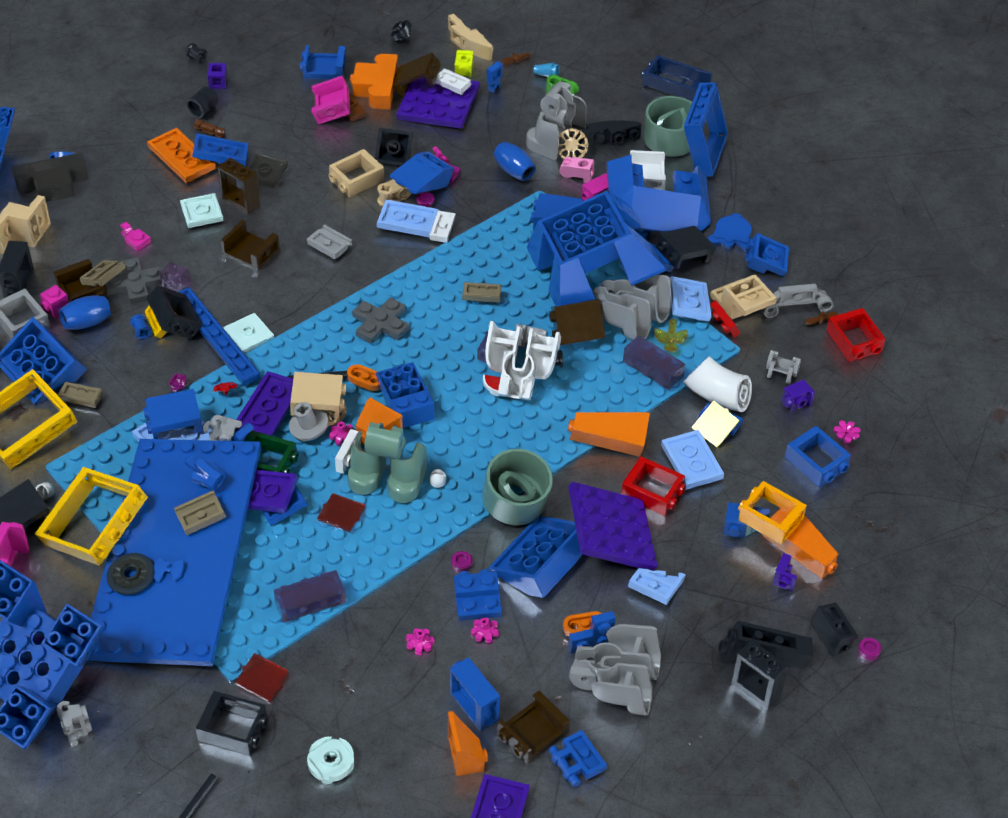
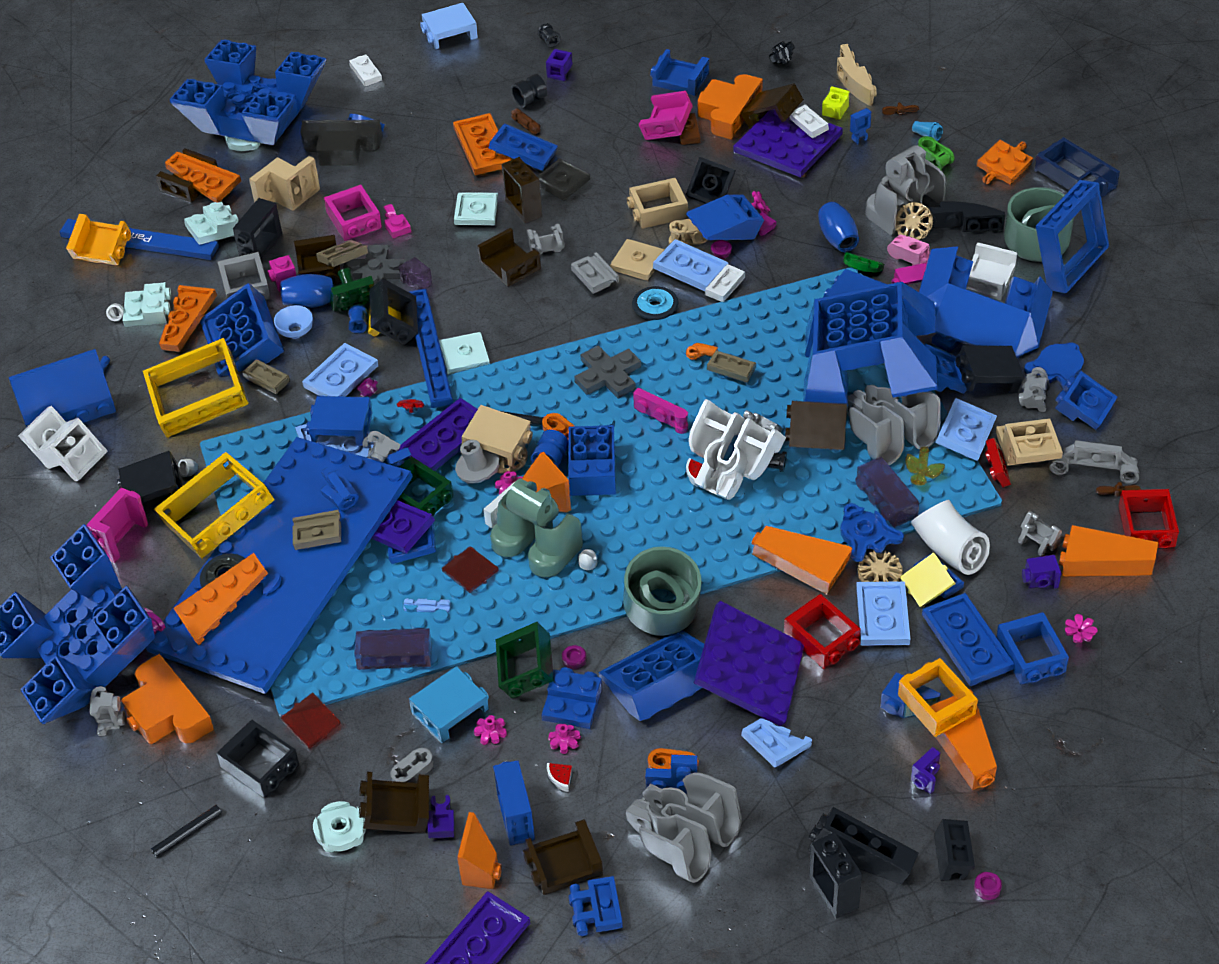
camera: 25 degrees right, 0 degrees up
none -> orange brick [121,653,214,744]
none -> orange wing [174,553,268,645]
none -> light blue piece [274,305,313,339]
none -> light blue plate [302,343,379,397]
none -> dark pink window [324,185,382,241]
none -> dark green plate [331,268,374,311]
none -> white plate [349,55,382,87]
none -> dark brown panel [359,771,429,833]
none -> light grey beam [390,748,434,783]
none -> light blue axle [403,598,451,613]
none -> dark azure panel [409,666,489,743]
none -> light blue panel [420,3,478,49]
none -> dark purple plate [428,795,454,838]
none -> dark green window [495,622,554,699]
none -> light grey piece [527,223,564,256]
none -> blue wheel [531,430,569,467]
none -> red tile [547,763,573,792]
none -> tan plate [610,239,665,281]
none -> wheel [632,286,679,320]
none -> dark pink plate [633,388,688,434]
none -> orange arm [686,343,718,360]
none -> blue tile [840,503,904,562]
none -> green tile [843,252,885,272]
none -> tan wheel [858,551,903,582]
none -> blue plate [922,593,1014,686]
none -> orange plate [976,140,1033,185]
none -> light grey piece [1019,367,1050,412]
none -> orange slope [1059,525,1158,577]

